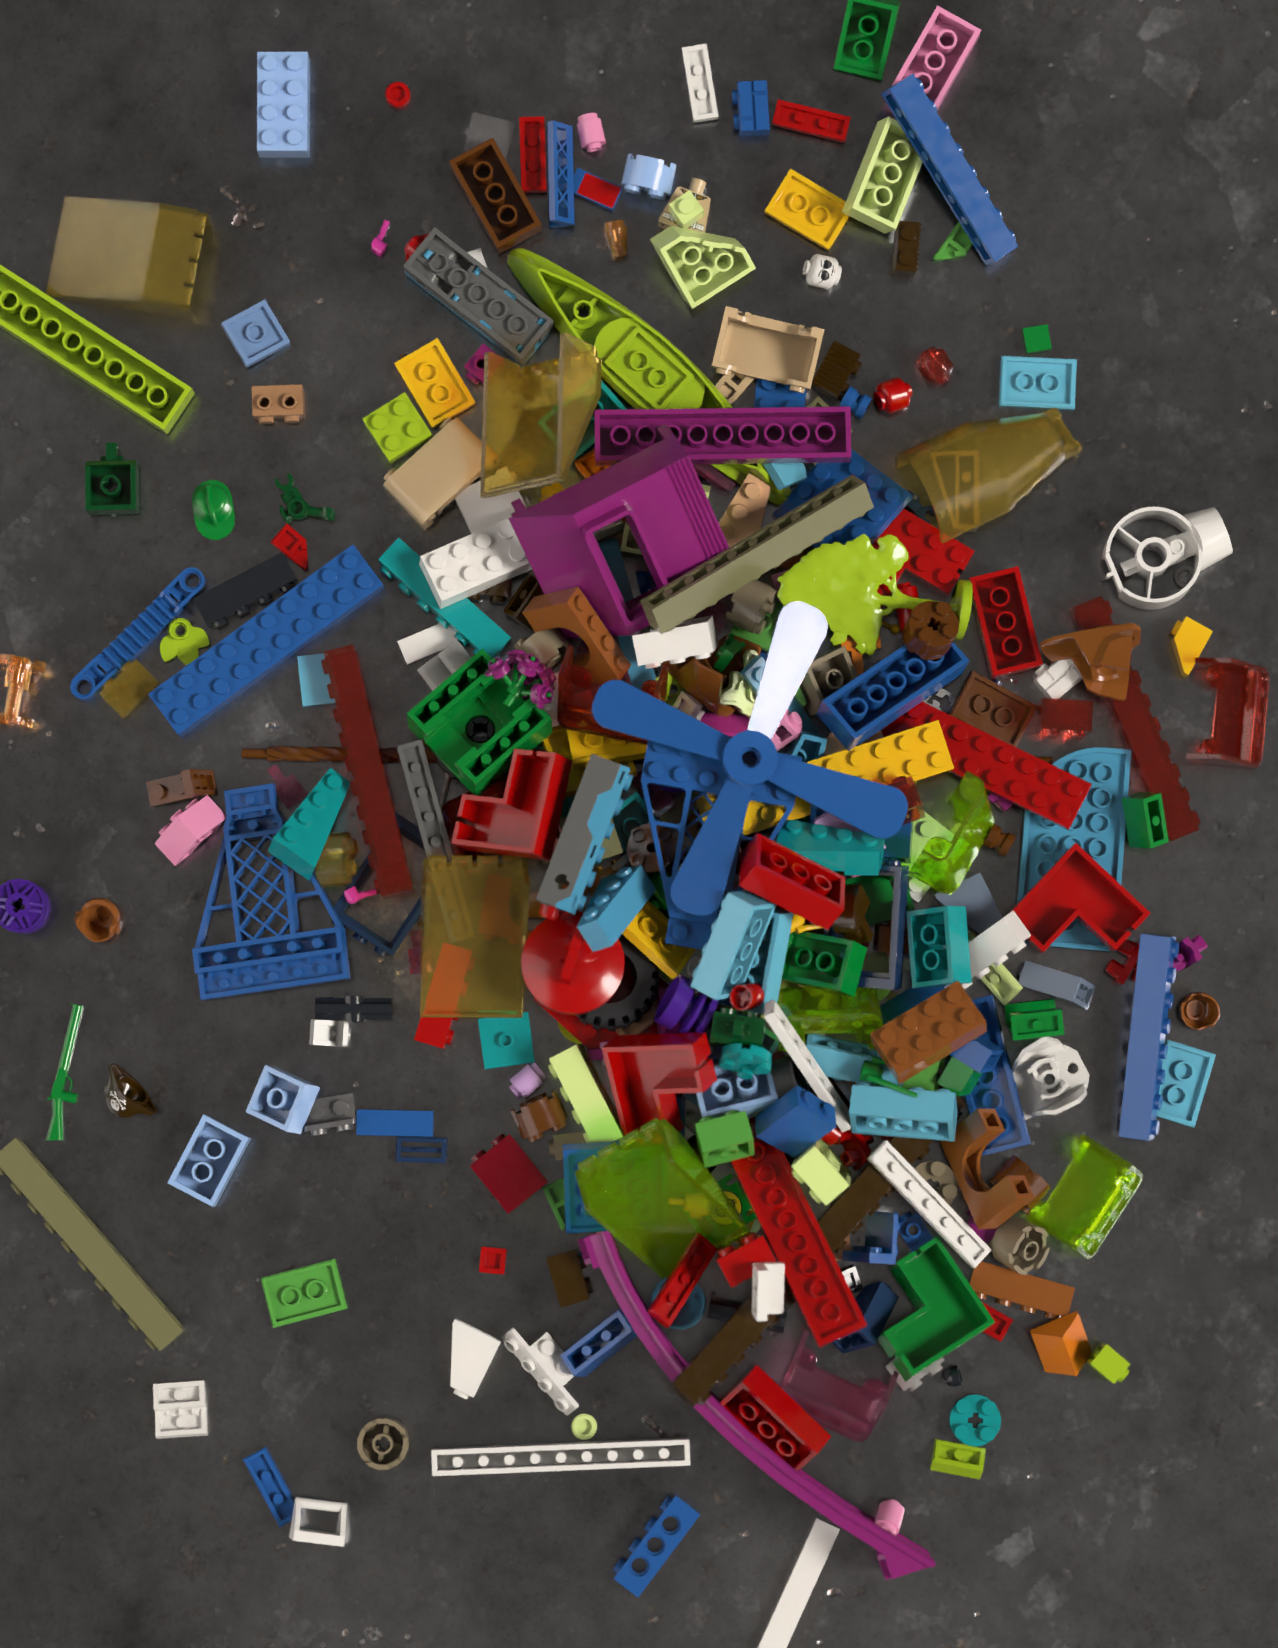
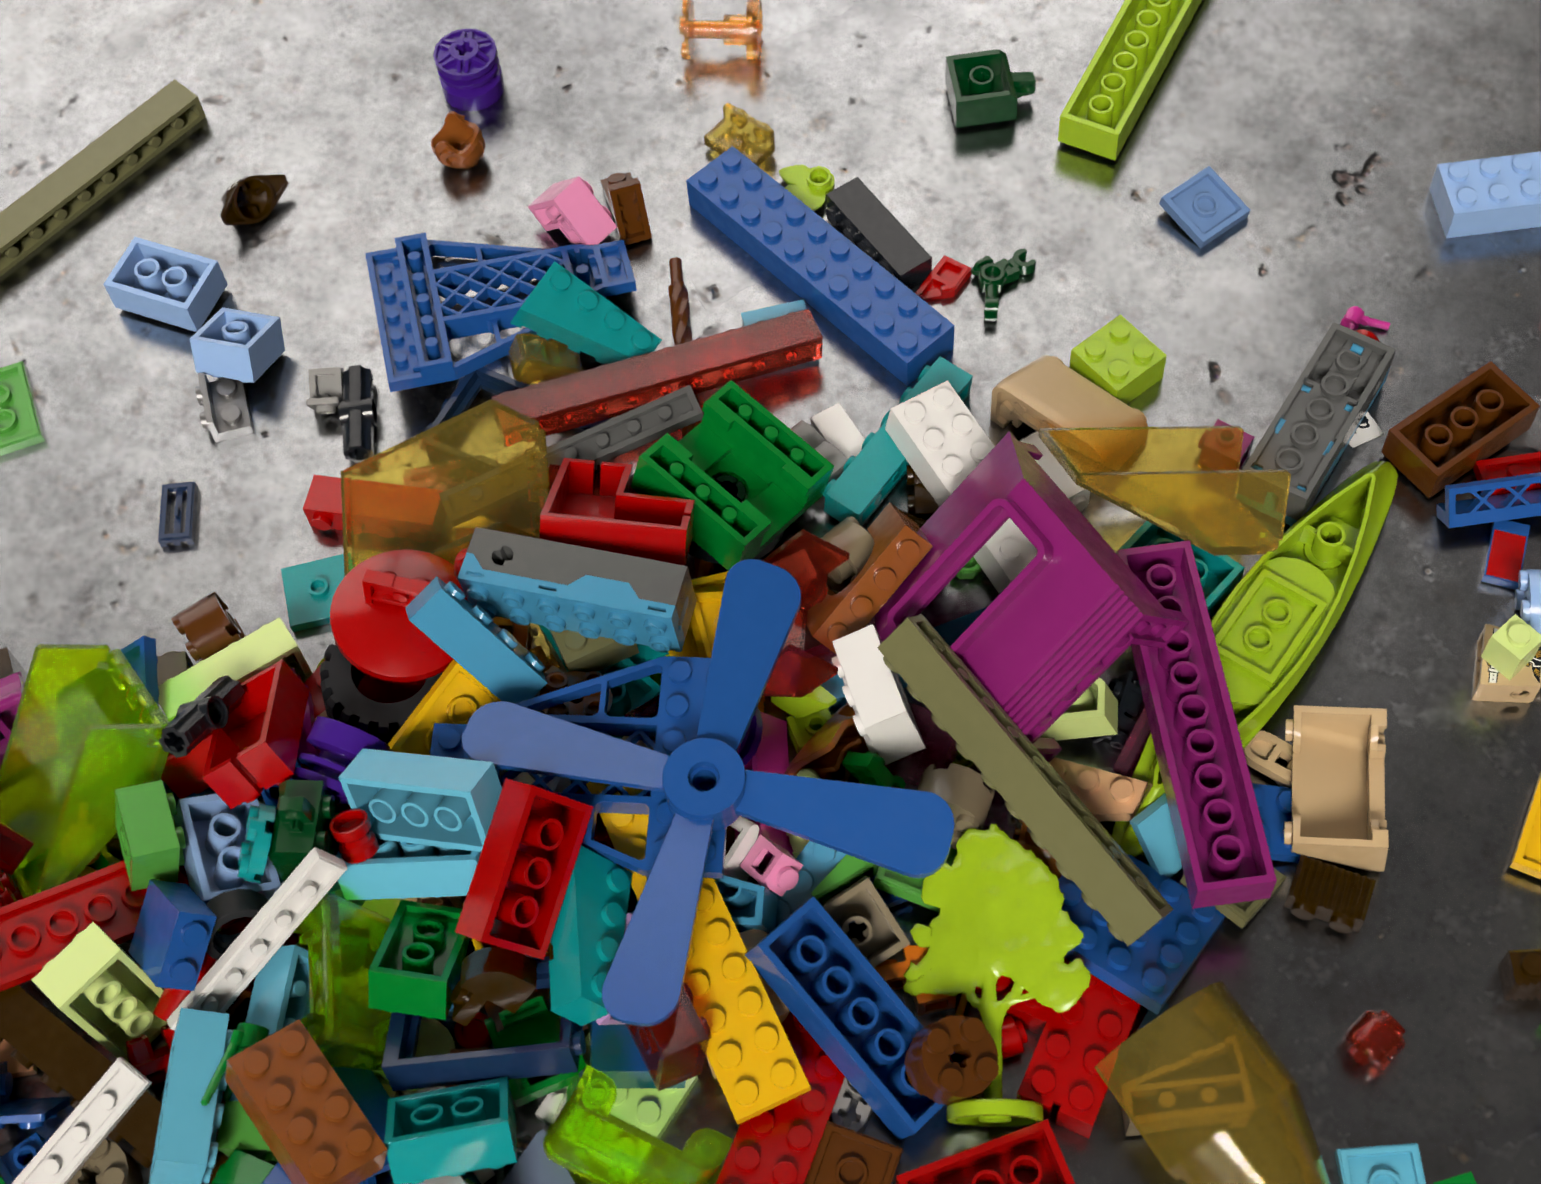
camera: 90 degrees right, 25 degrees down
green piece [45,1003,83,1141] -> none
clear yellow windscreen [46,197,213,322] -> none
blue gear [70,567,207,702] -> none
green piece [192,480,235,540] -> none
medium nougat brick [252,384,305,424] -> none
clear pink plate [267,764,308,810] -> none
dark pink hand [343,886,381,904] -> none
blue tile [356,1109,434,1137] -> none
yellow plate [394,338,476,429] -> none
dark red brick [470,1133,548,1214] -> none
red tile [479,1246,507,1275] -> none
magenta plant [485,650,557,709] -> none
lavender brick [509,1062,547,1099] -> none
clear orange cone [603,220,628,258] -> none
yellowish green brick [650,226,756,309] -> none
white tile [673,691,705,720] -> none
white head [803,254,842,290] -> none
blue wheel [839,386,872,420] -> none
red head [873,377,912,414] -> none
none -> black piece [159,675,245,758]

